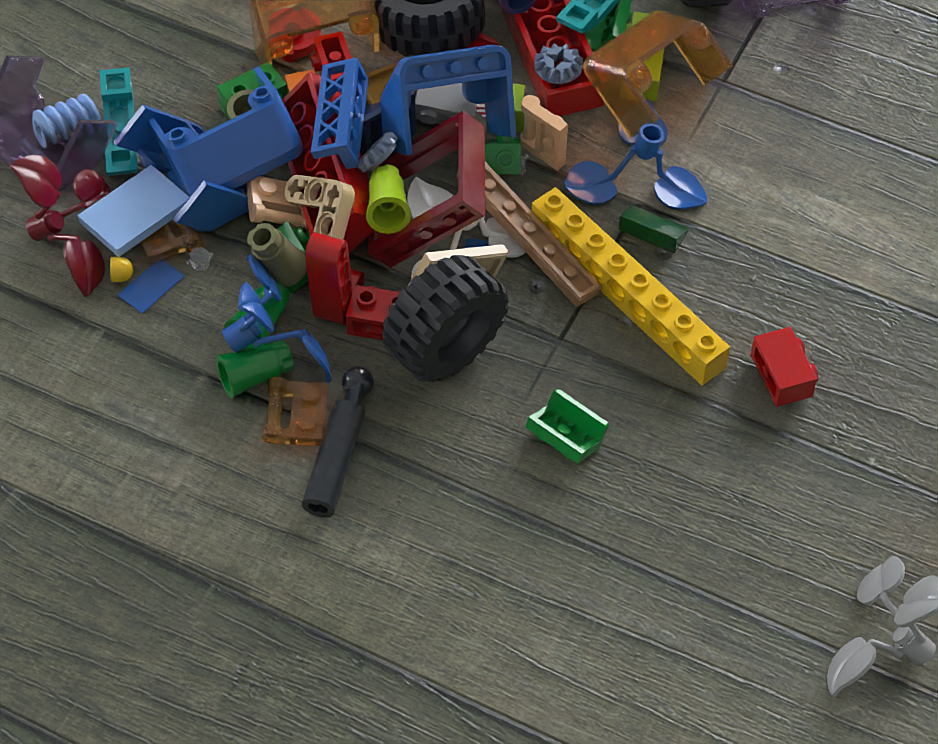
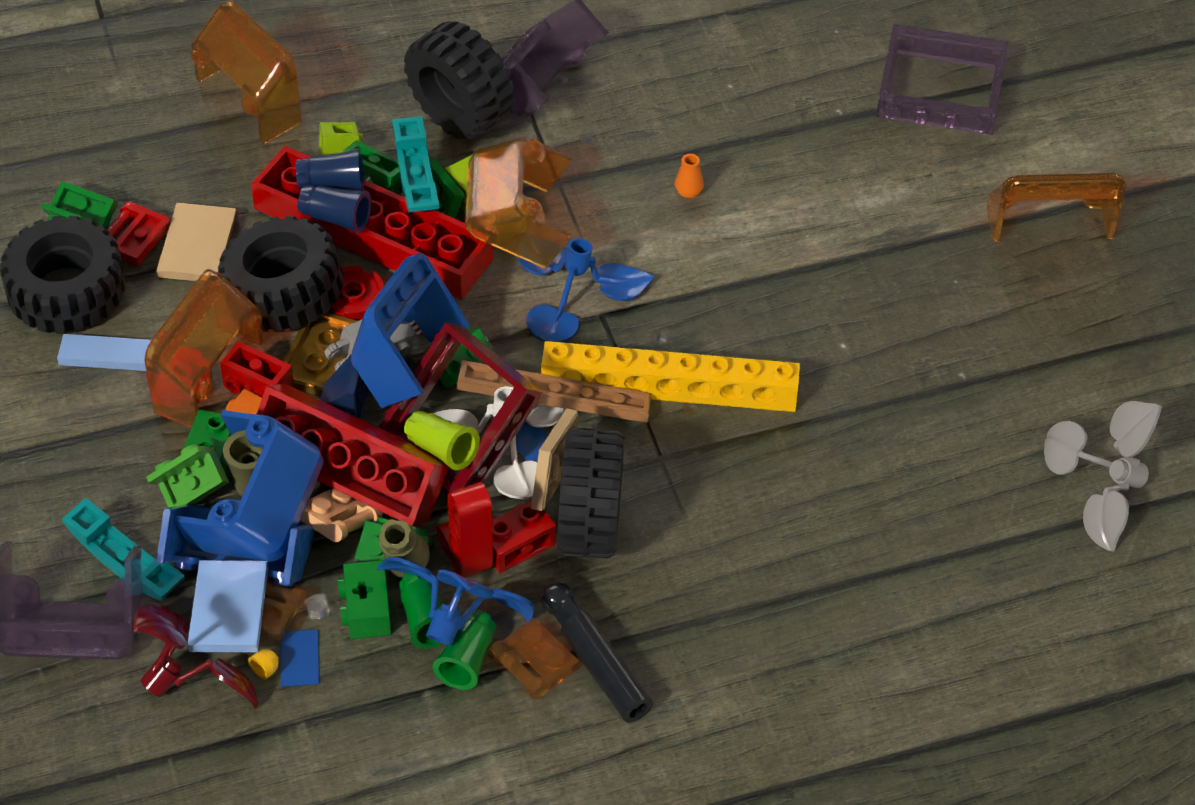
camera: 45 degrees left, 5 degrees down
light blue piece [32,94,102,148] -> none
tan beam [285,175,355,240] -> none
blue fence [311,57,368,169] -> none
sand blue gear [358,132,398,173] -> none
light nougat plate [520,95,568,171] -> none
green bracket [525,389,609,464] -> none
sand blue gear [534,43,583,84] -> none
dark green slope [618,205,689,253] -> none
red brick [750,326,819,407] -> none
none -> bright green bracket [146,444,229,508]
none -> green brick [338,560,391,639]
none -> orange cone [674,154,704,198]

